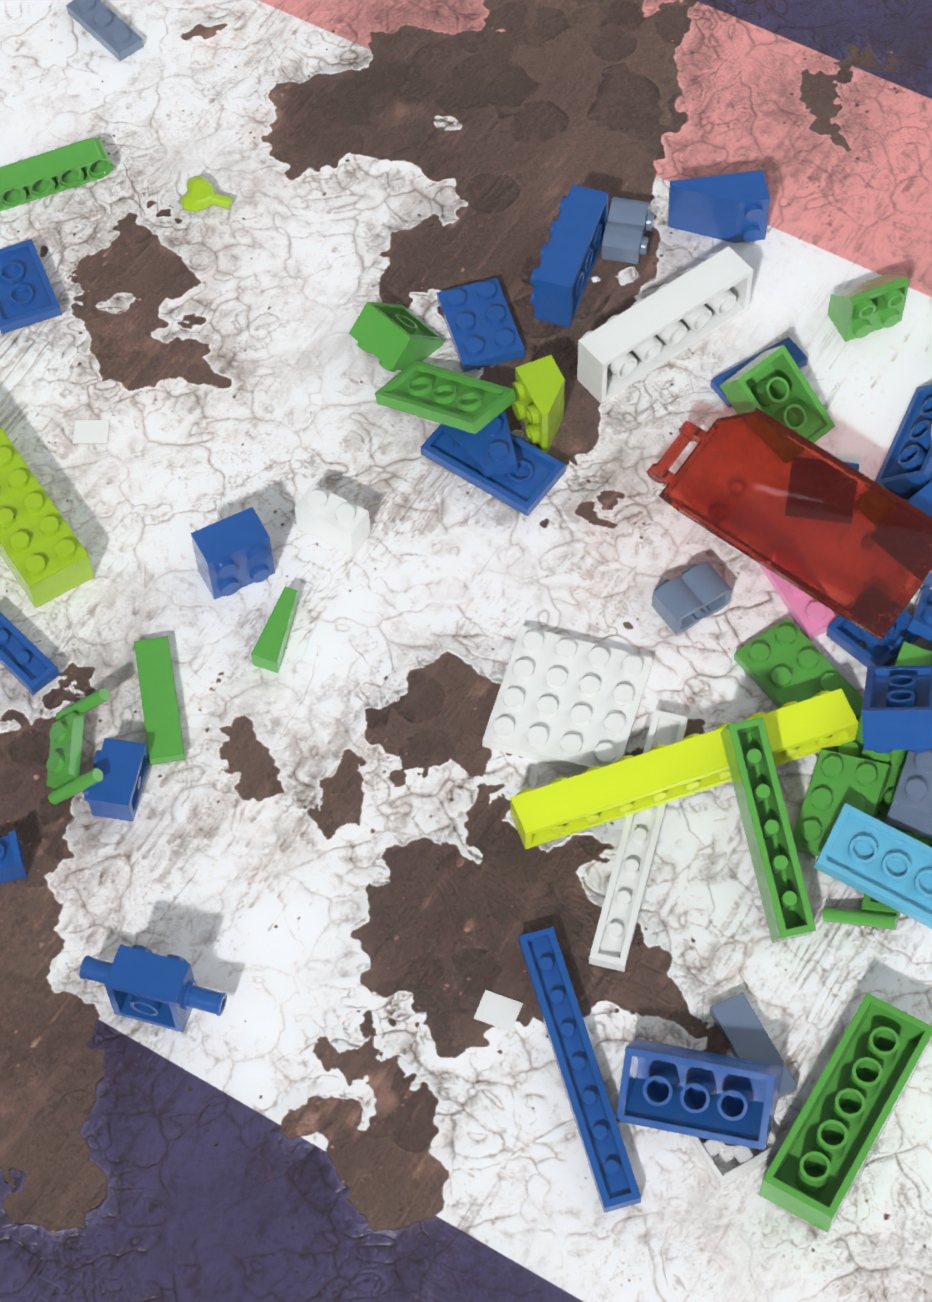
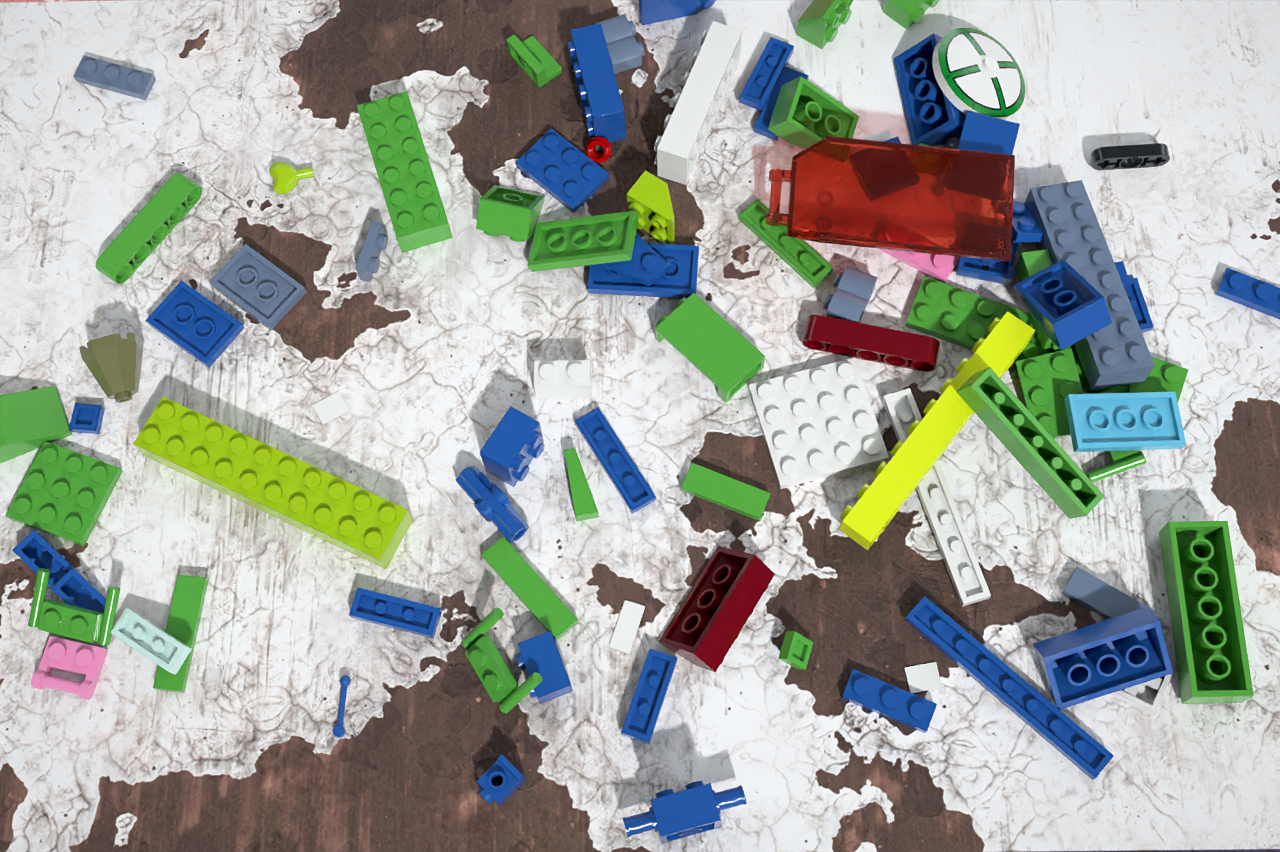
camera: 30 degrees left, 10 degrees up
none -> sand blue plate [209,244,307,331]
none -> sand blue plate [355,221,388,282]
none -> bright green brick [357,91,453,253]
none -> blue piece [456,465,529,543]
none -> bright green panel [506,34,562,88]
none -> blue tile [574,407,656,514]
none -> red plate [586,136,612,163]
none -> white sticker [609,600,645,653]
none -> blue plate [621,649,678,744]
none -> bright green panel [655,293,765,403]
none -> dark red slope [658,546,775,672]
none -> bright green tile [681,463,771,521]
none -> bright green tile [738,199,833,288]
none -> blue plate [739,37,794,111]
none -> bright green plate [778,631,814,670]
none -> dark red beam [802,315,940,372]
none -> blue plate [842,669,937,733]

